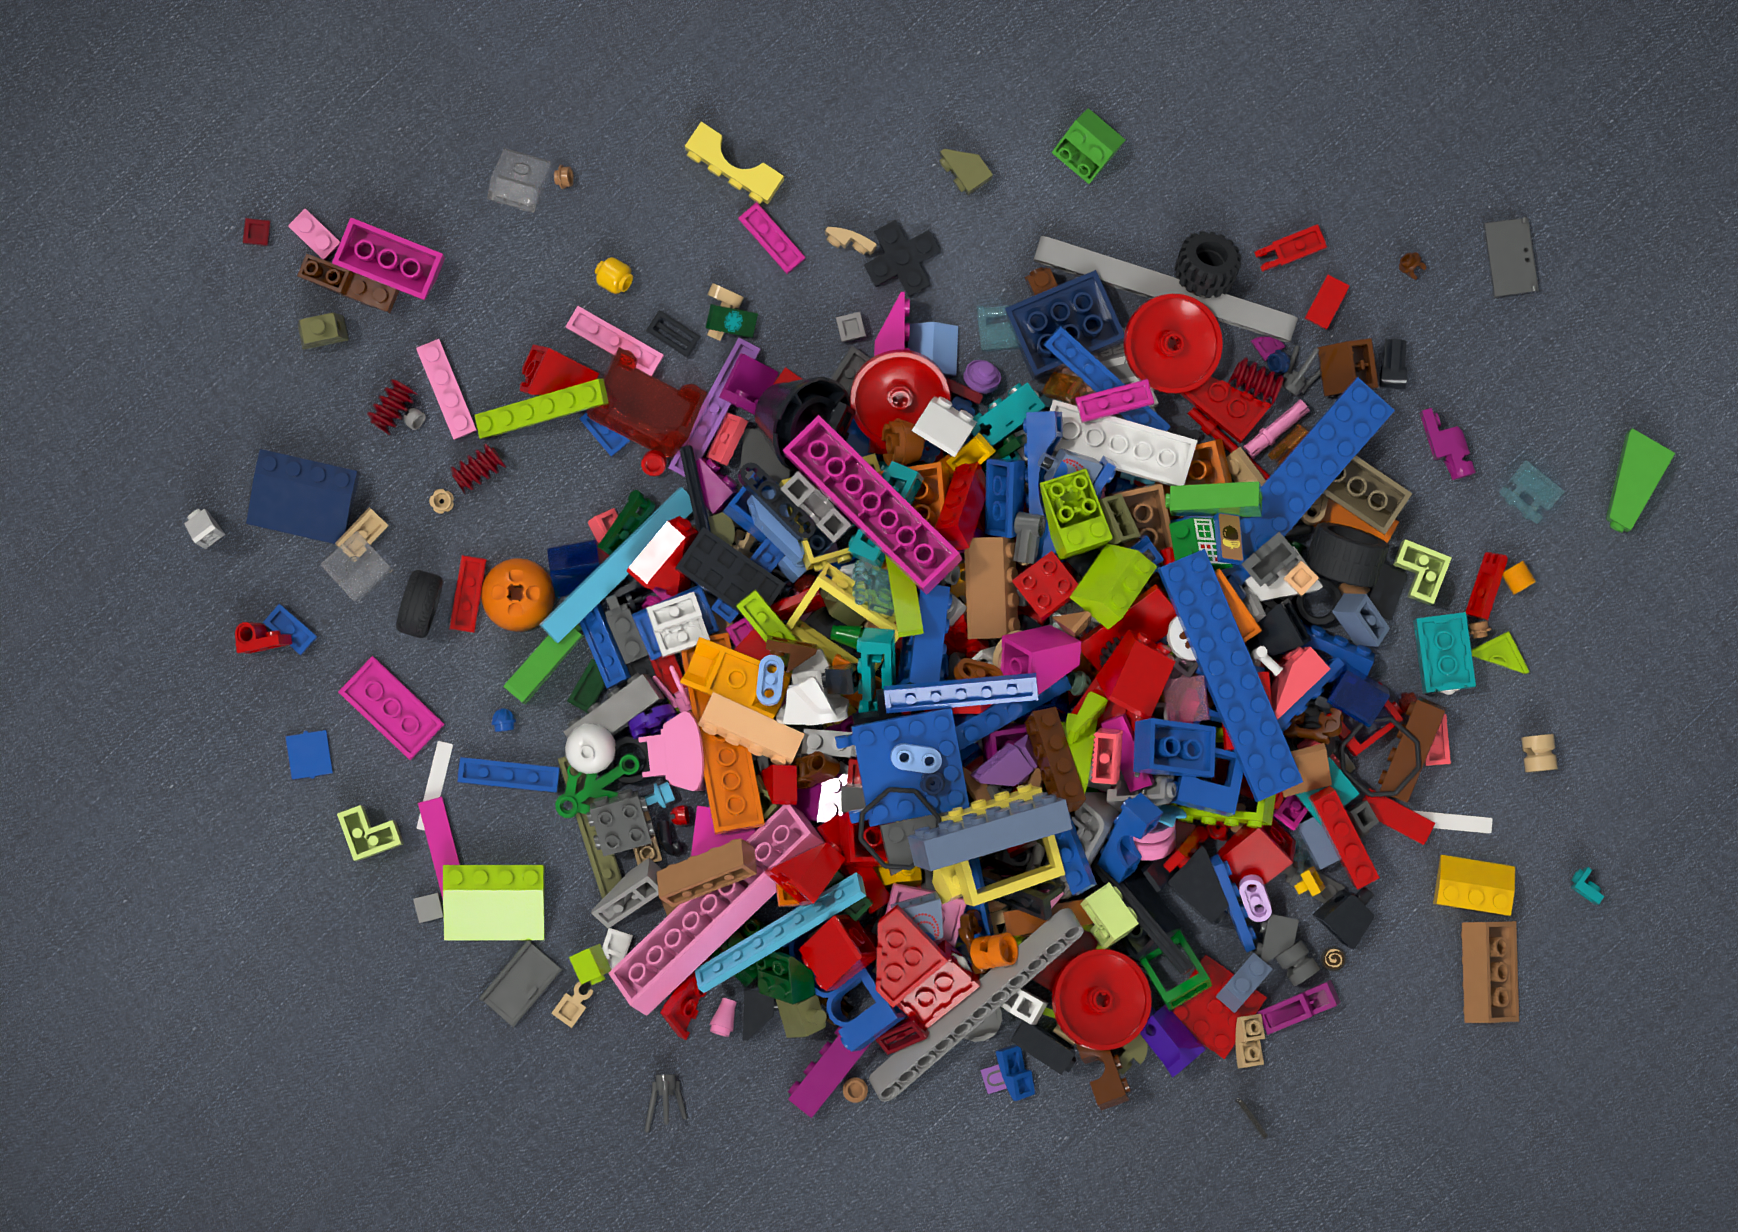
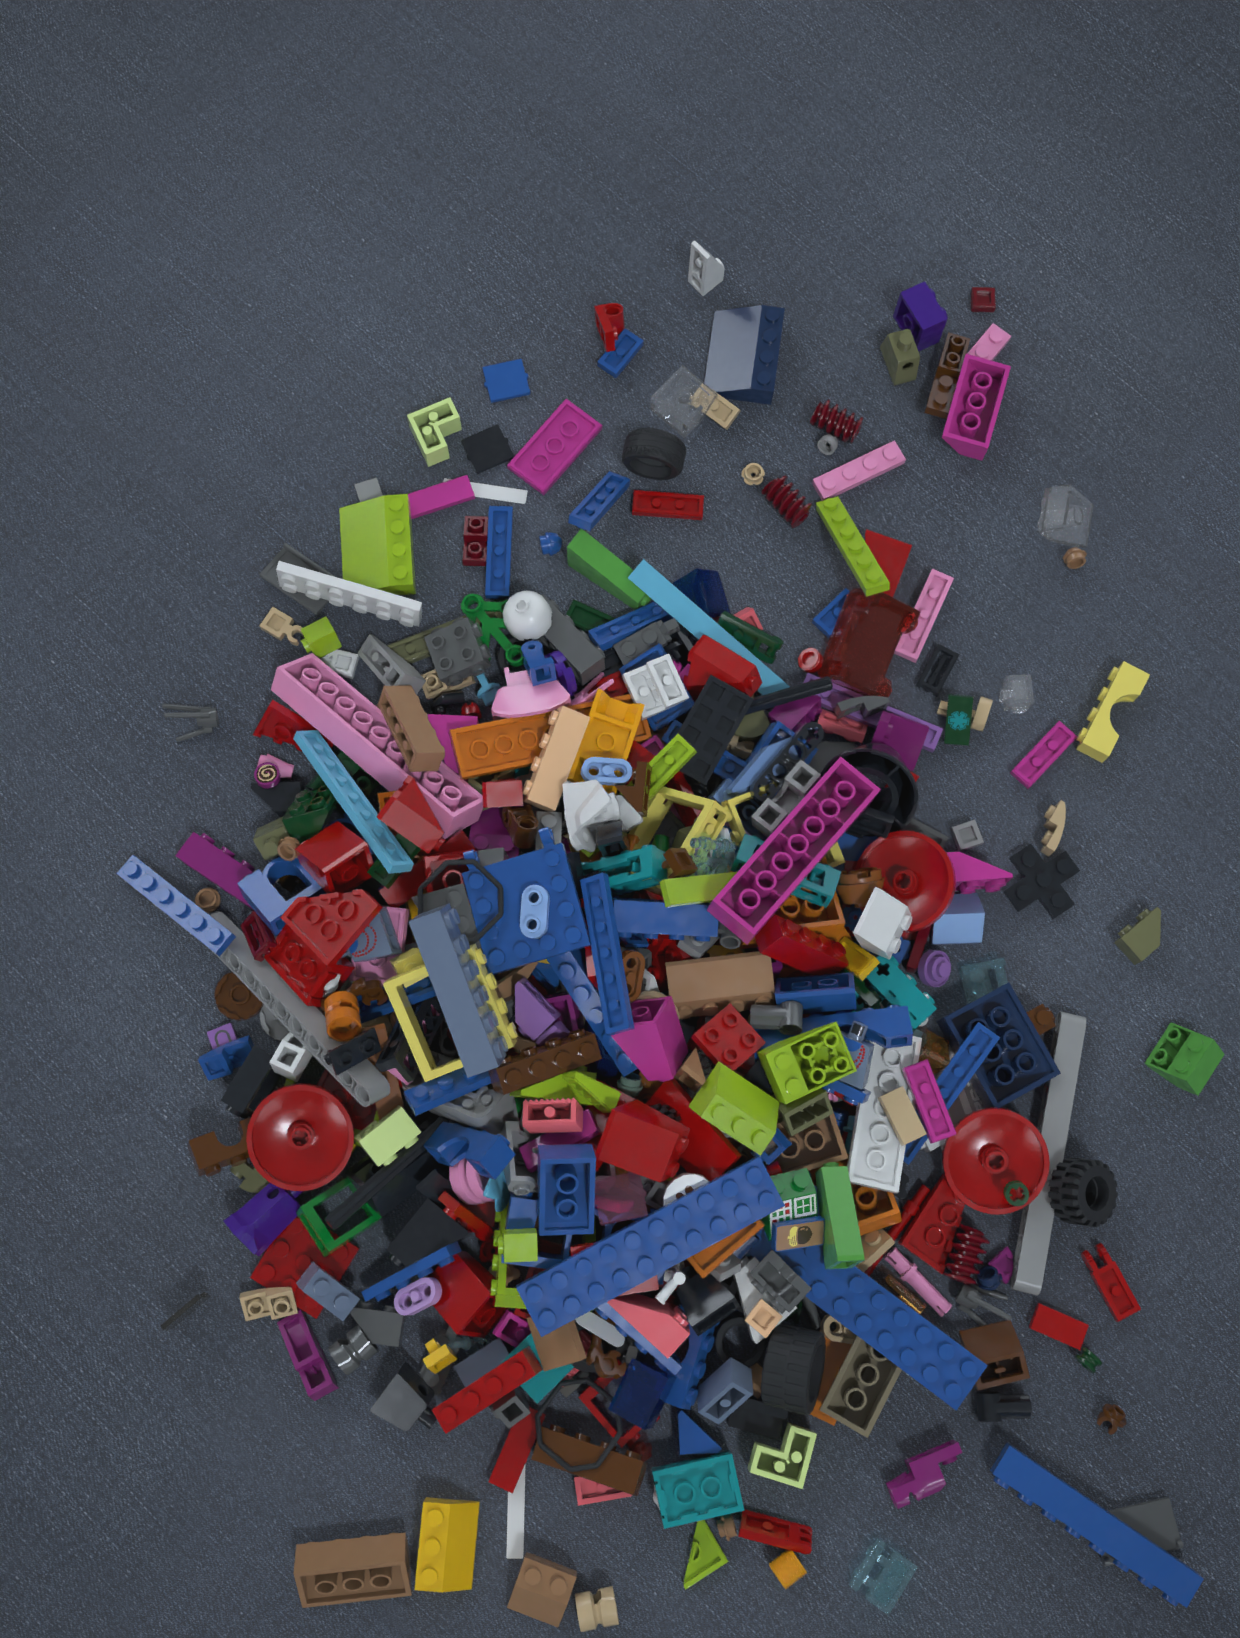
camera: 85 degrees right, 10 degrees down
orange piece [481,558,555,632] -> none
yellow head [595,257,633,294] -> none
dark blue plate [920,771,945,796] -> none
tile [1320,946,1346,971] -> none
none -> plate [116,855,236,957]
none -> reddish brown tile [214,972,264,1021]
none -> tile [254,762,281,789]
none -> white plate [276,561,422,627]
none -> medium nougat plate [277,836,300,861]
none -> black hinge [324,1027,382,1076]
none -> black piece [461,424,514,474]
none -> dark red slope [462,516,488,566]
none -> lime brick [498,1228,538,1263]
none -> medium nougat slope [507,1552,577,1627]
none -> blue leg [521,640,557,686]
none -> blue plate [568,471,630,531]
none -> white sticker [575,1311,625,1347]
none -> reddish brown tile [662,848,698,879]
none -> blue slope [677,1408,722,1455]
none -> dark grey slope [834,696,890,719]
none -> tan tile [878,1086,927,1146]
none -> dark purple brick [893,281,948,352]
none -> blue brick [990,1442,1204,1608]
none -> clear brick [999,674,1034,713]
none -> dark green bush [1004,1180,1029,1206]
none -> dark green bush [1075,1347,1102,1374]

